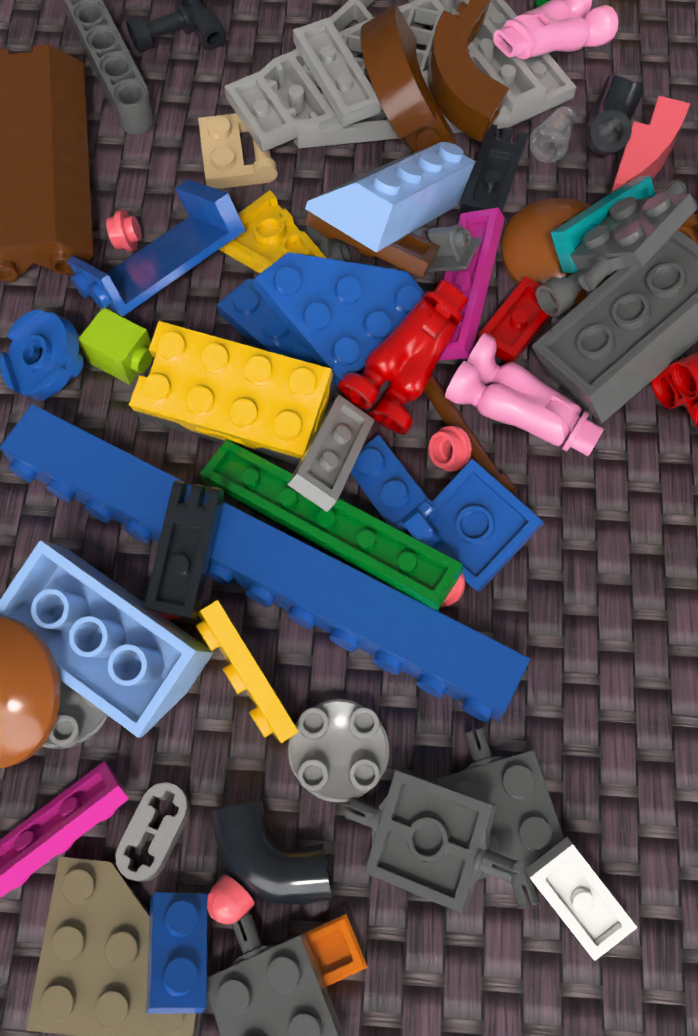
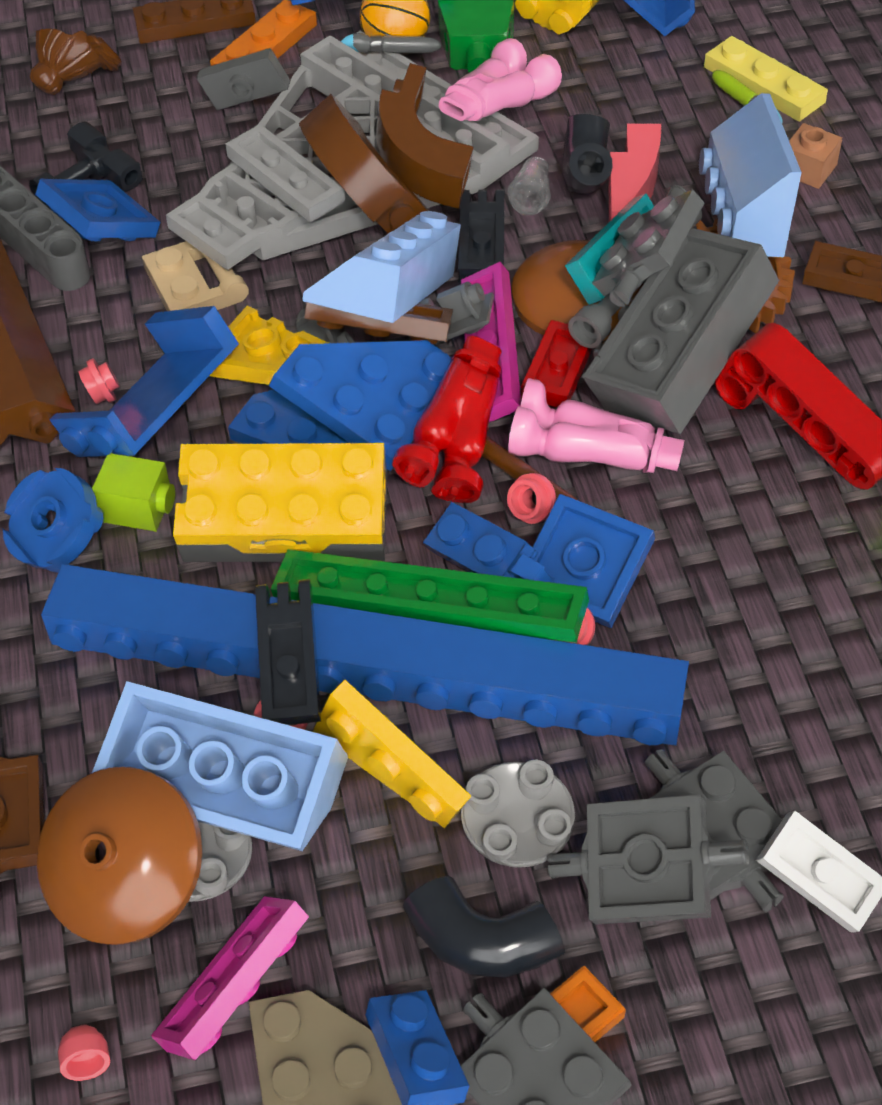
camera: 15 degrees left, 15 degrees down
light grey beam [115,782,191,882] -> none
coral hinge [206,875,254,924] -> none
light grey plate [287,394,375,512] -> none
none -> blue plate [35,179,160,241]

